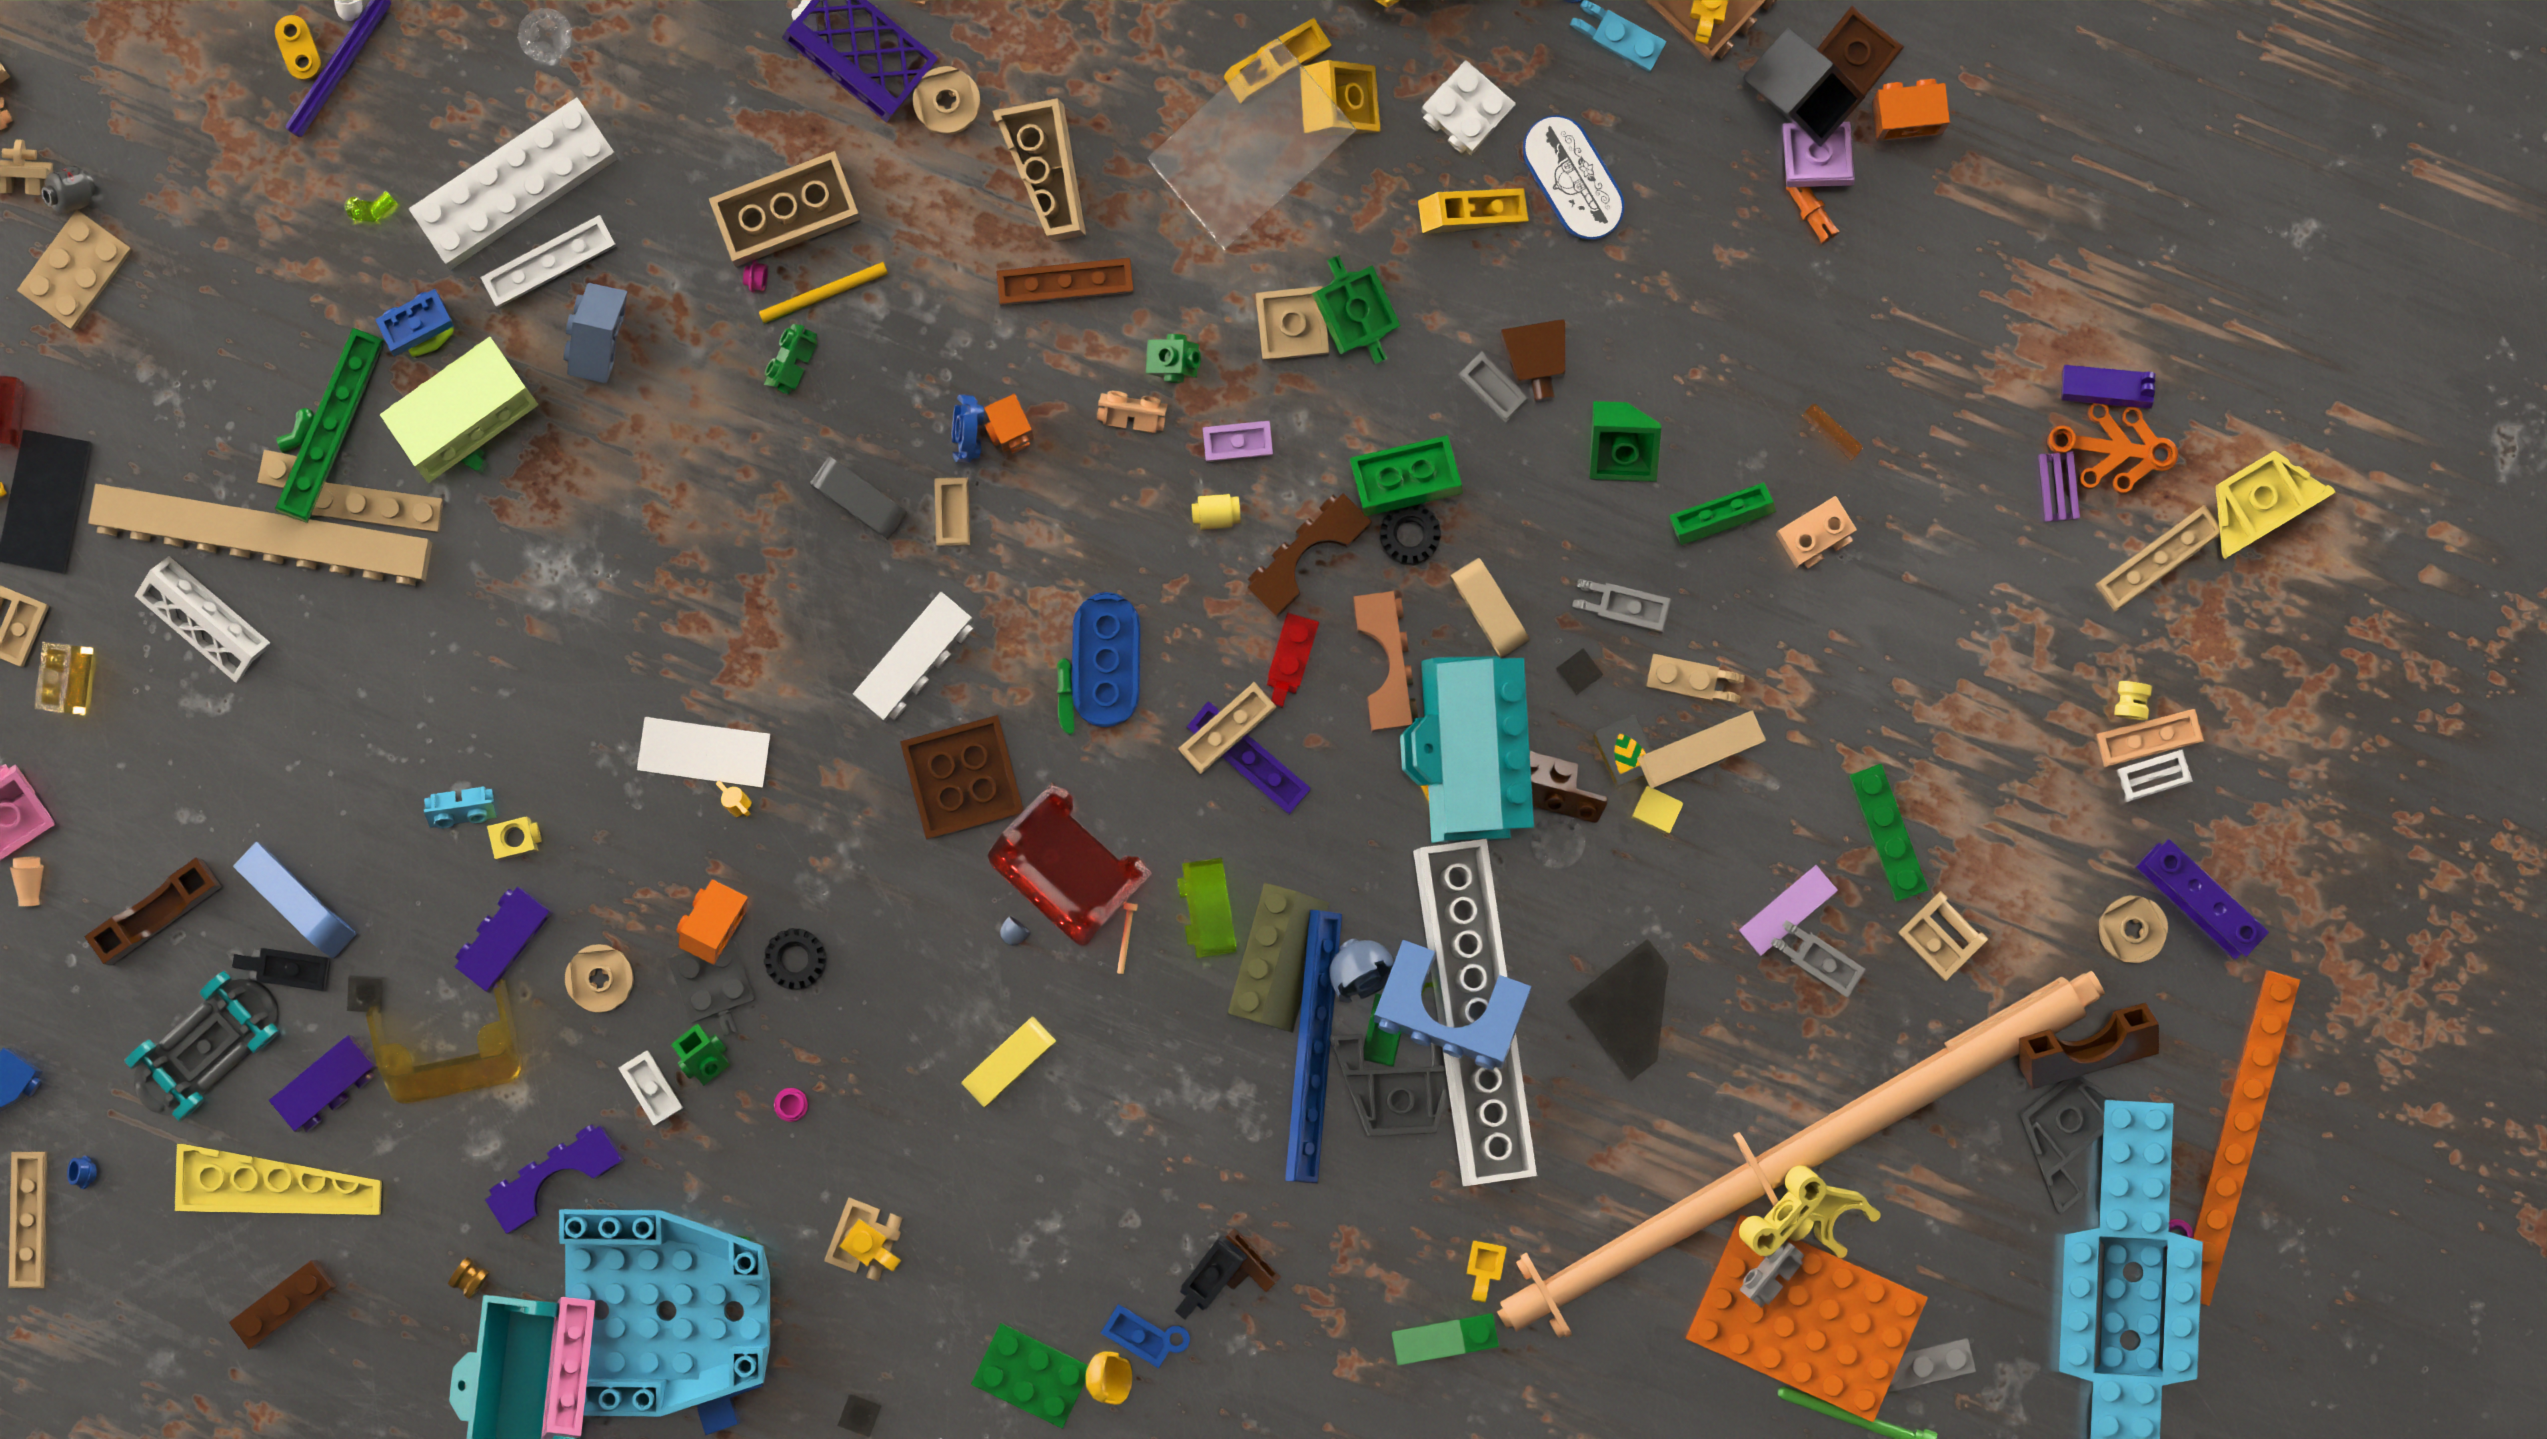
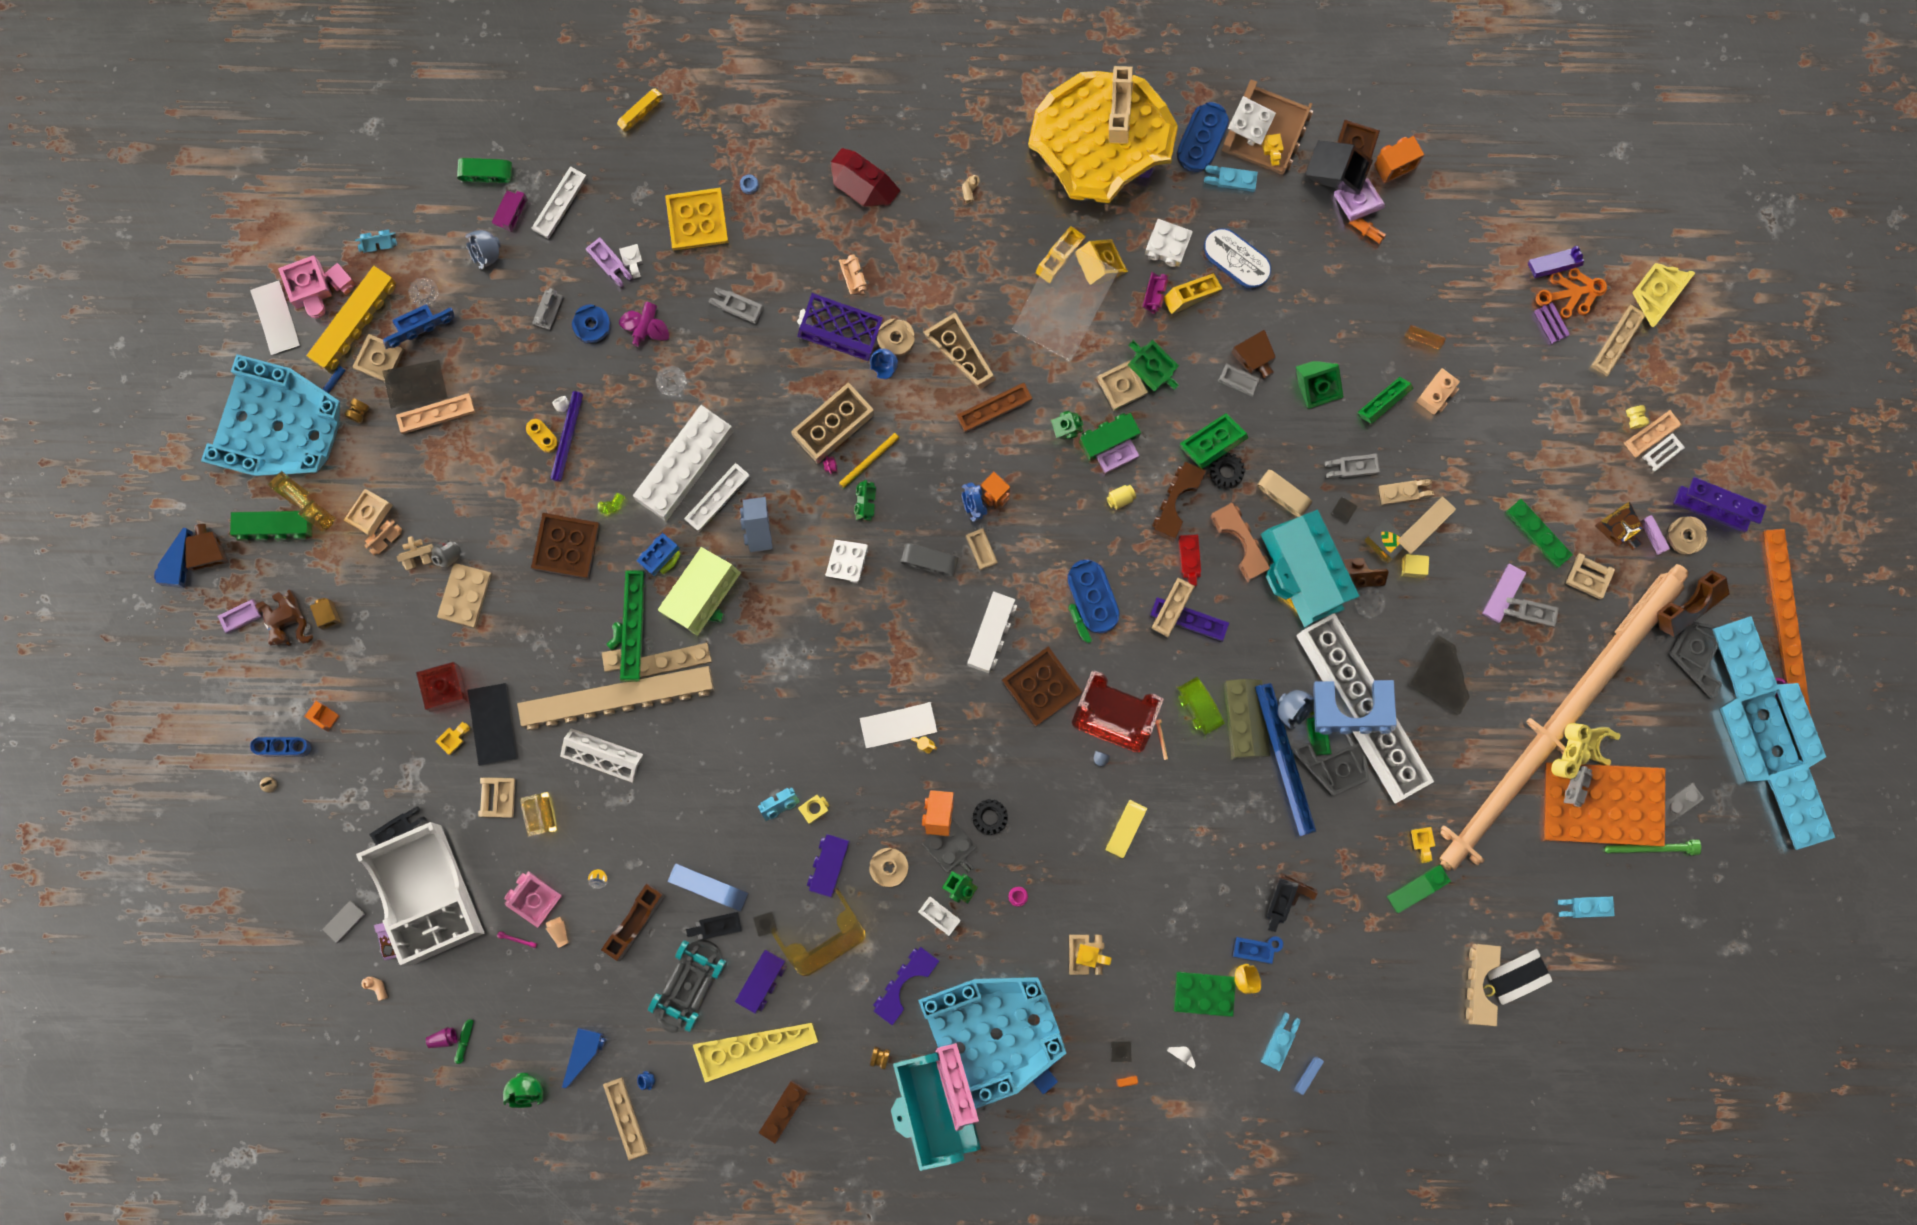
camera: 20 degrees left, 5 degrees down
light nougat hinge [1097,391,1168,433] -> none
none -> reddish brown plate [531,513,600,579]
none -> tile [588,869,608,889]
none -> white hinge [825,540,868,584]
none -> blue hair [870,348,898,379]
none -> green brick [1079,413,1141,462]
none -> magenta hinge [1142,272,1169,314]
none -> torso [1595,502,1643,550]
none -> lavender tile [1640,515,1670,555]

